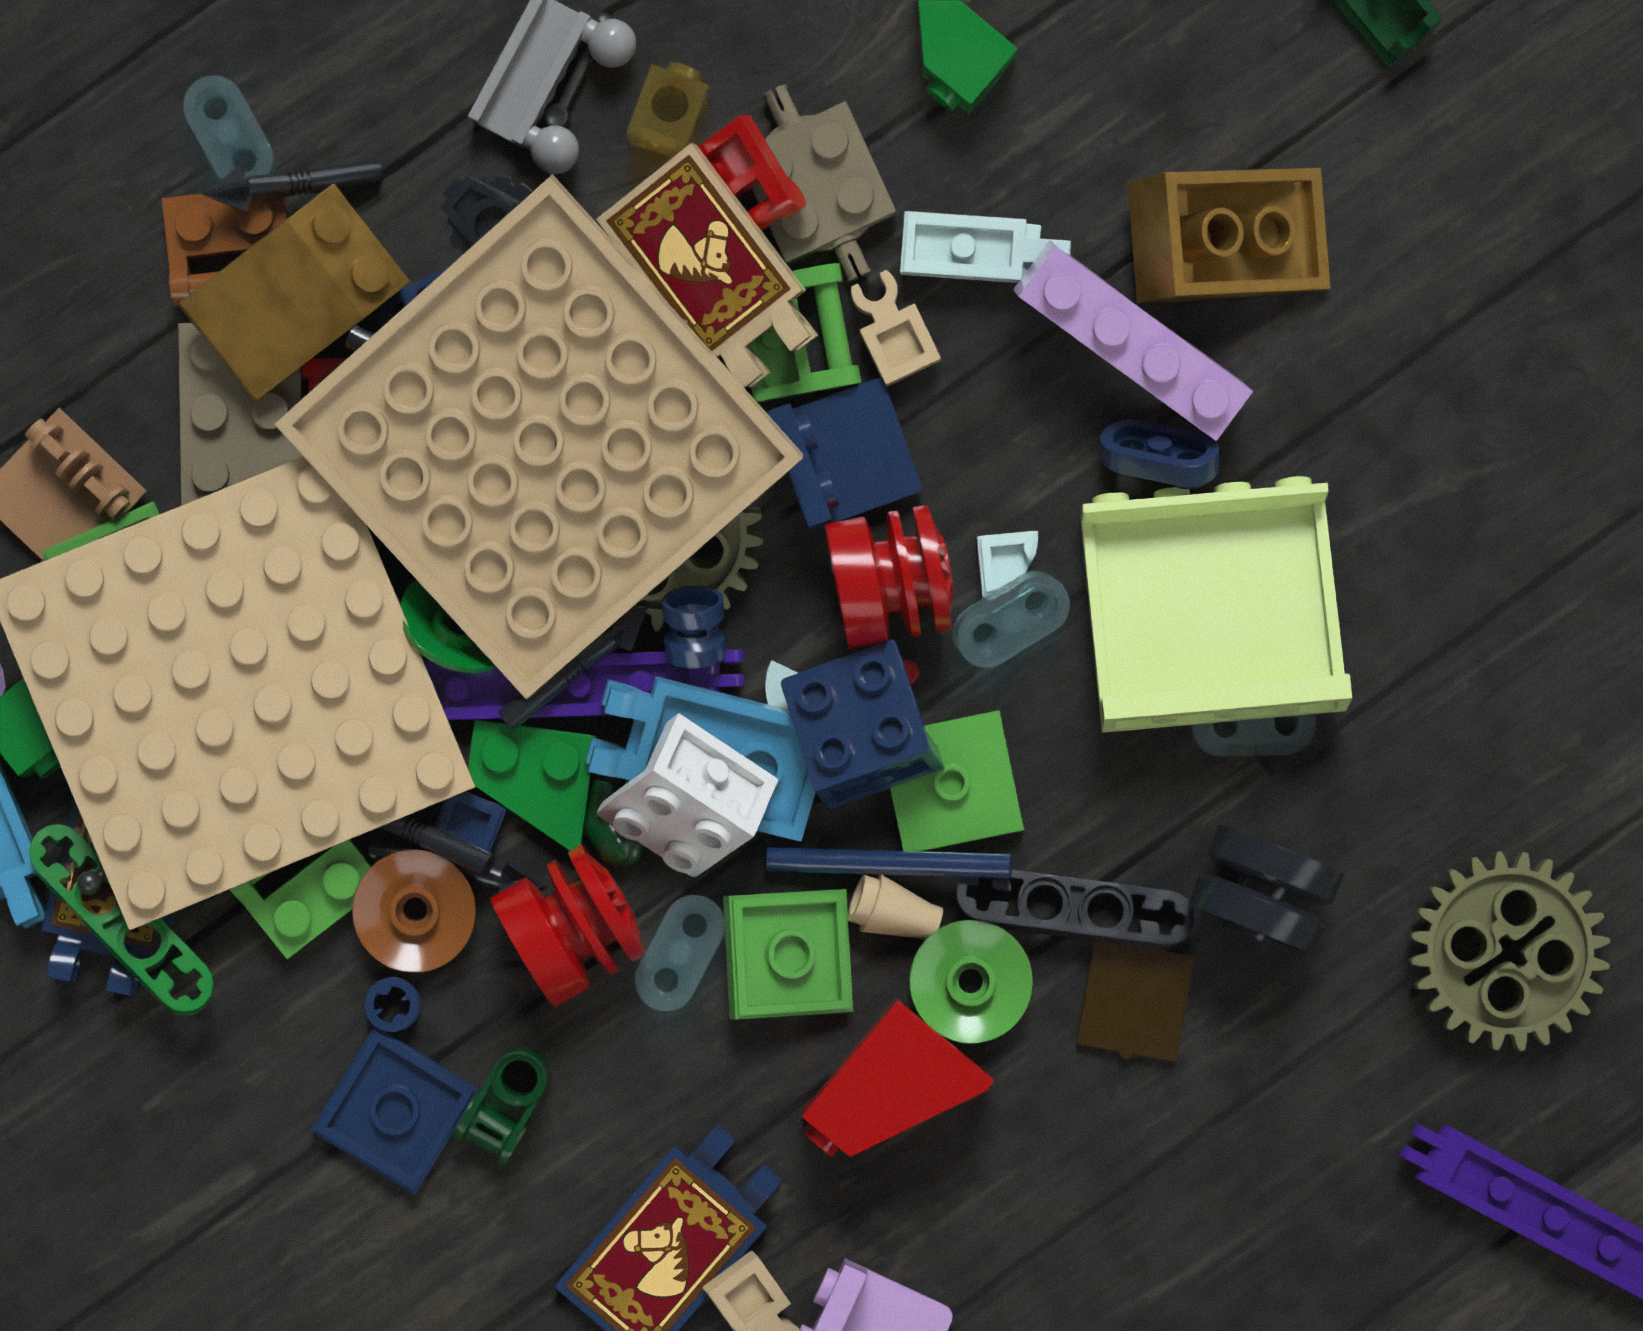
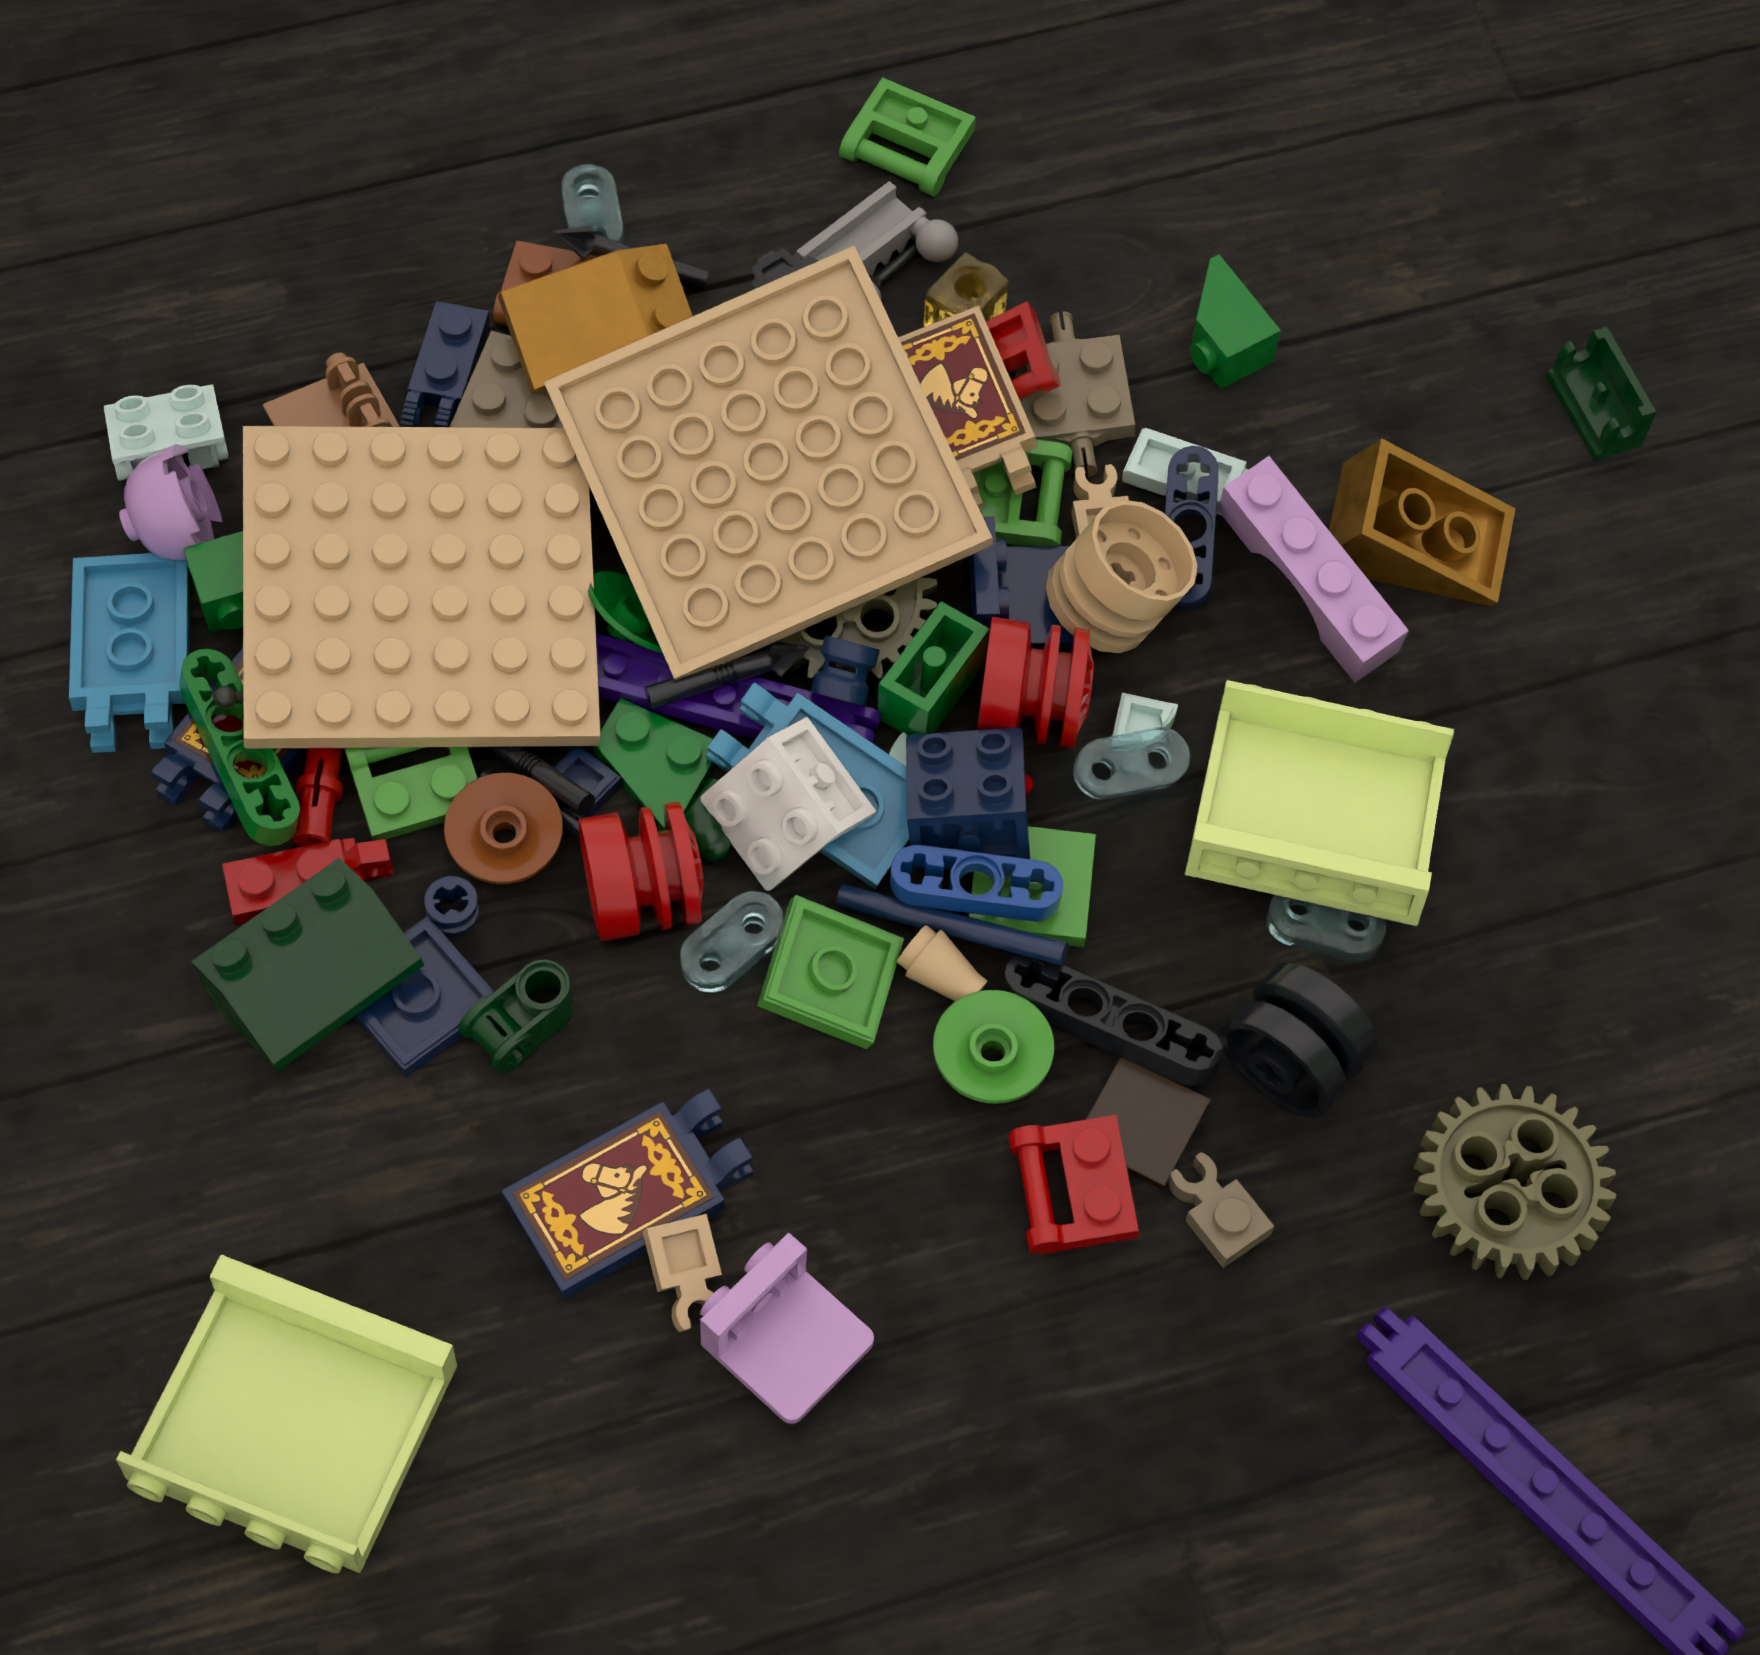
camera: 10 degrees right, 25 degrees down
red slope [802,997,994,1157] -> none
dark blue plate [1100,419,1219,489] -> none
none -> dark green slope [191,858,425,1072]
none -> red hinge [222,838,393,925]
none -> red pin [293,748,343,847]
none -> dark blue hinge [400,301,490,427]
none -> green brick [877,601,990,736]
none -> blue beam [890,845,1063,922]
none -> red plate [1008,1115,1139,1254]
none -> tan wheel [1046,500,1198,653]
none -> dark blue beam [1165,446,1219,610]
none -> dark tan plate [1168,1152,1274,1268]

